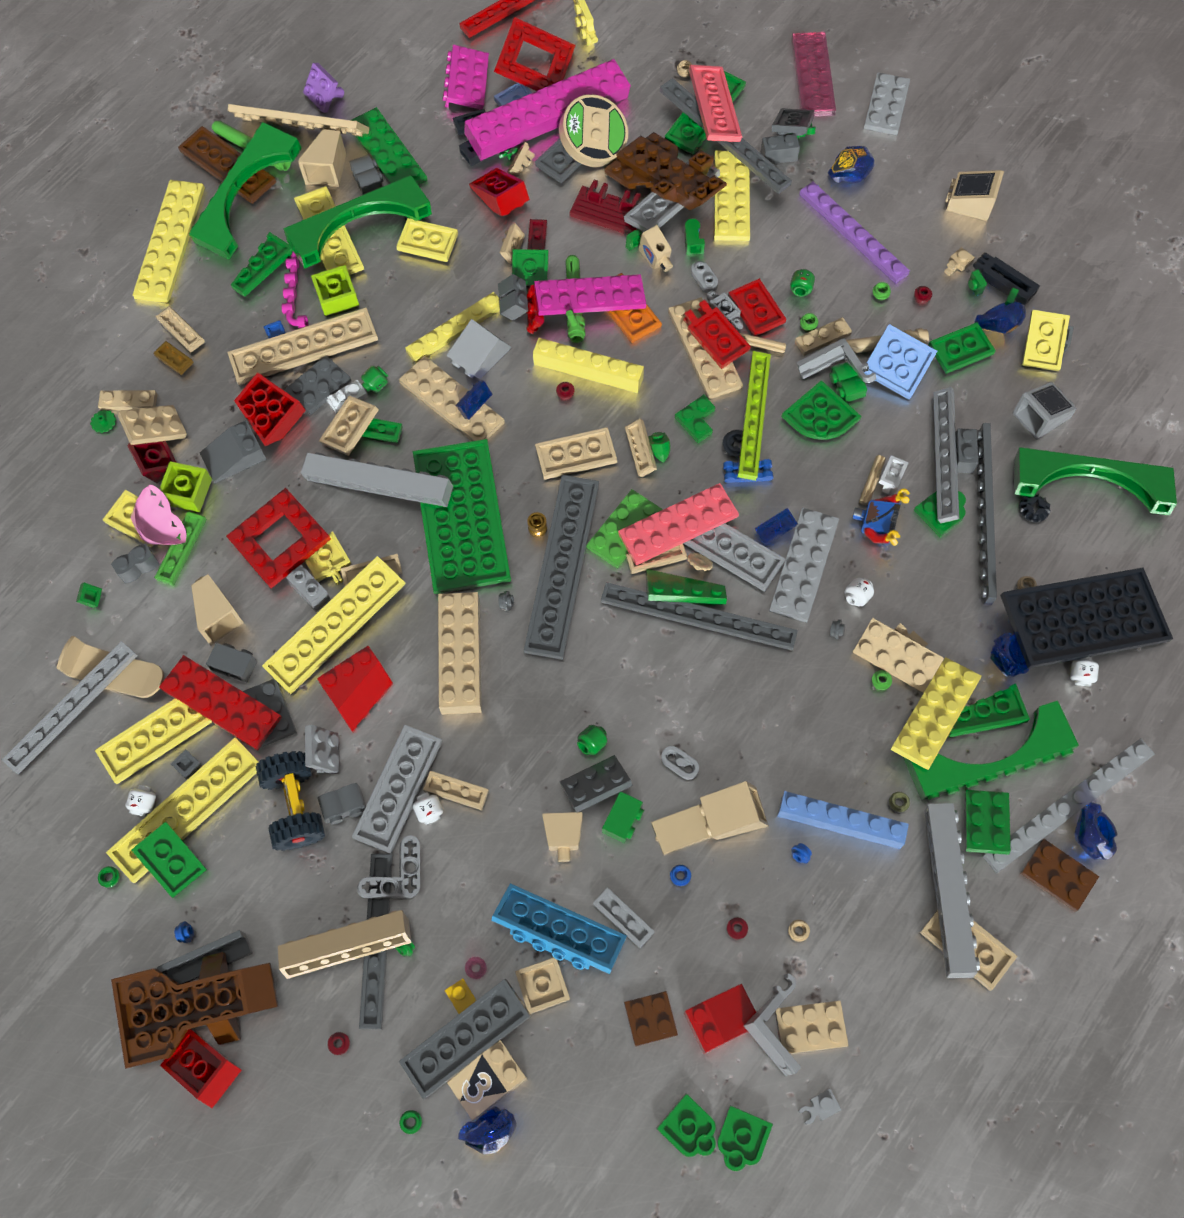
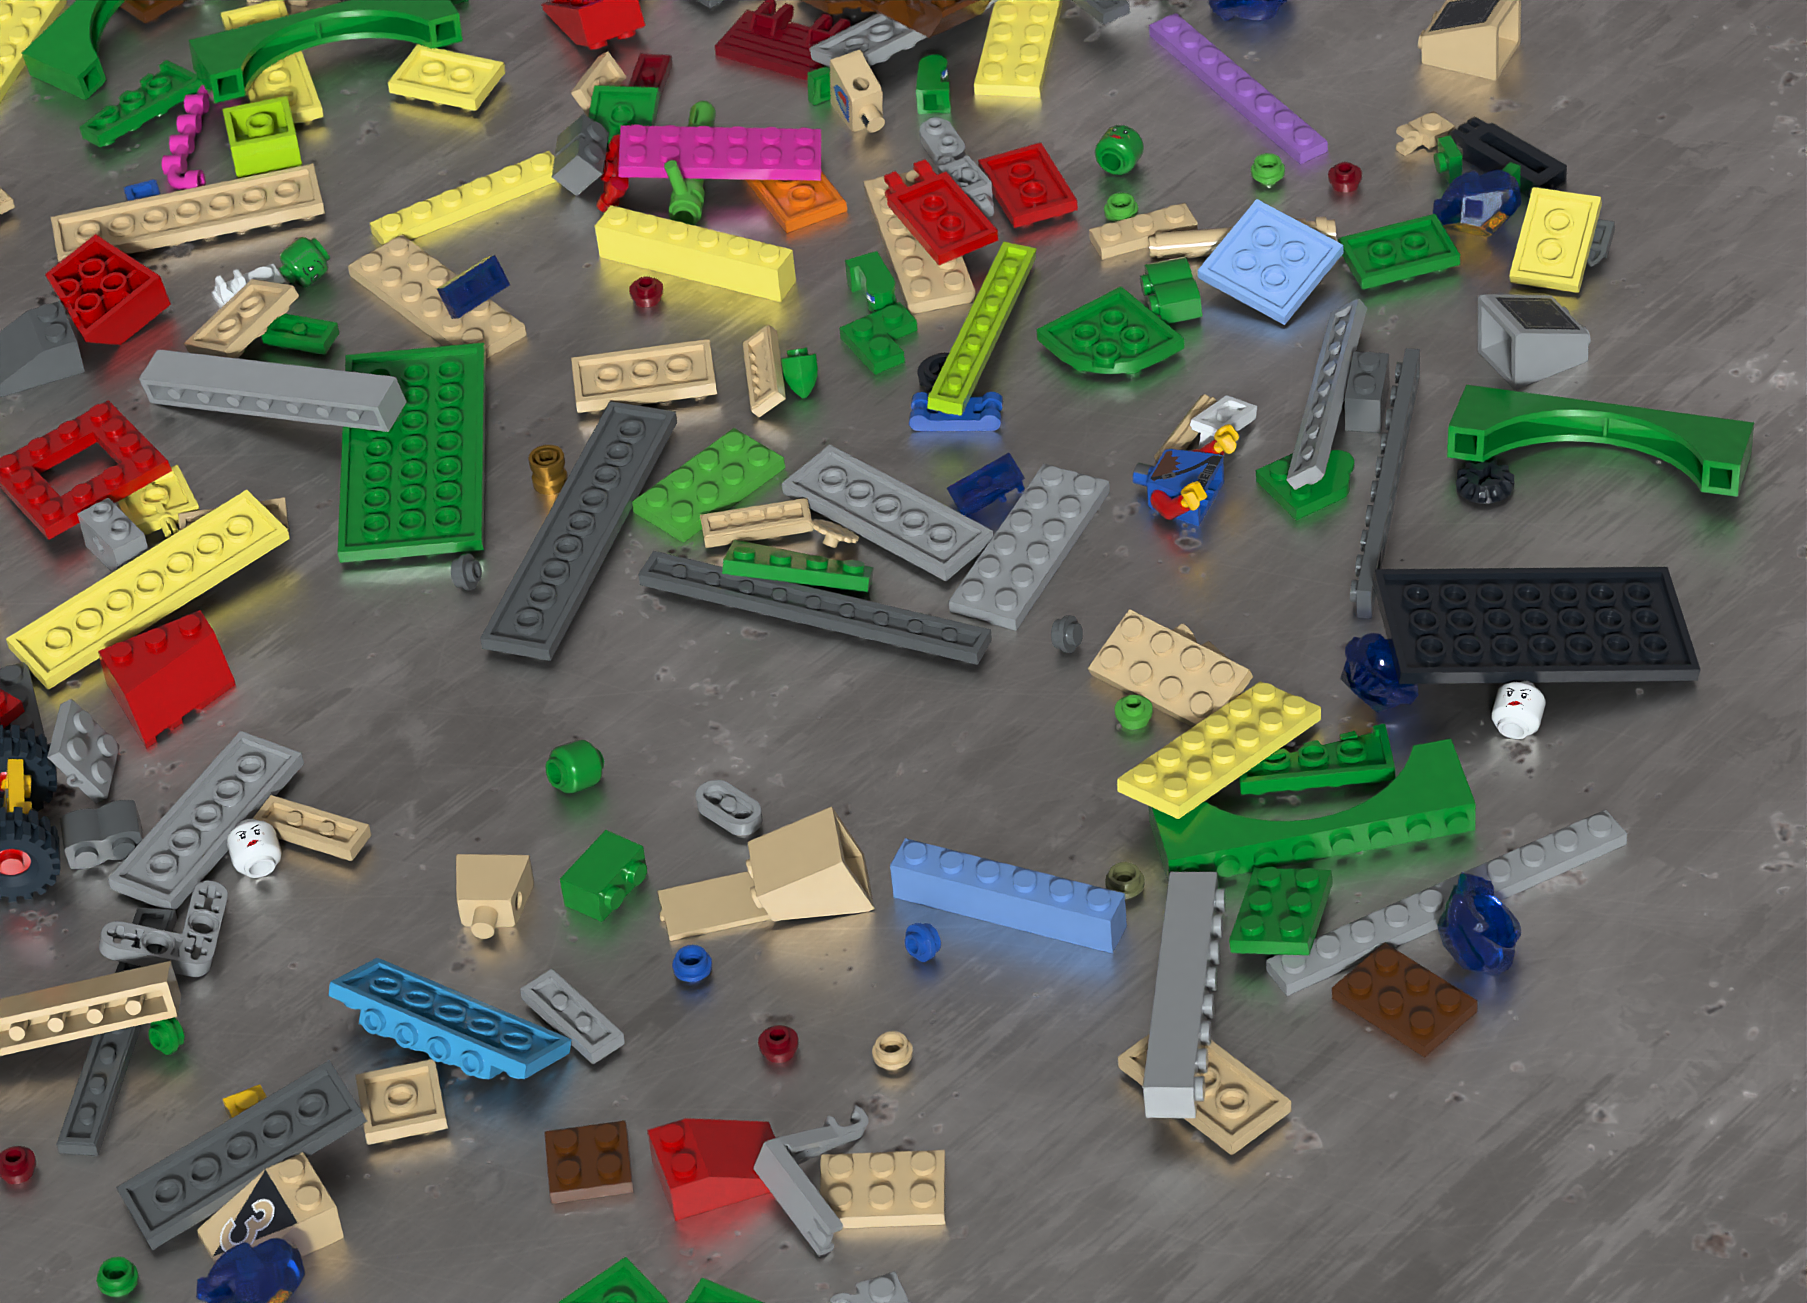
camera: 10 degrees right, 25 degrees down
dark grey plate [285,355,351,415] -> none
tan brick [438,592,482,715] -> none
light grey slope [447,319,511,379] -> none
clear pink plate [465,957,487,979] -> none
dark grey plate [560,755,633,813] -> none
coral plate [618,483,739,565] -> none
tan axle [740,333,786,353] -> none
light grey hinge [796,338,876,383] -> none
white head [844,577,874,607] -> none
none -> green leg [845,251,897,313]

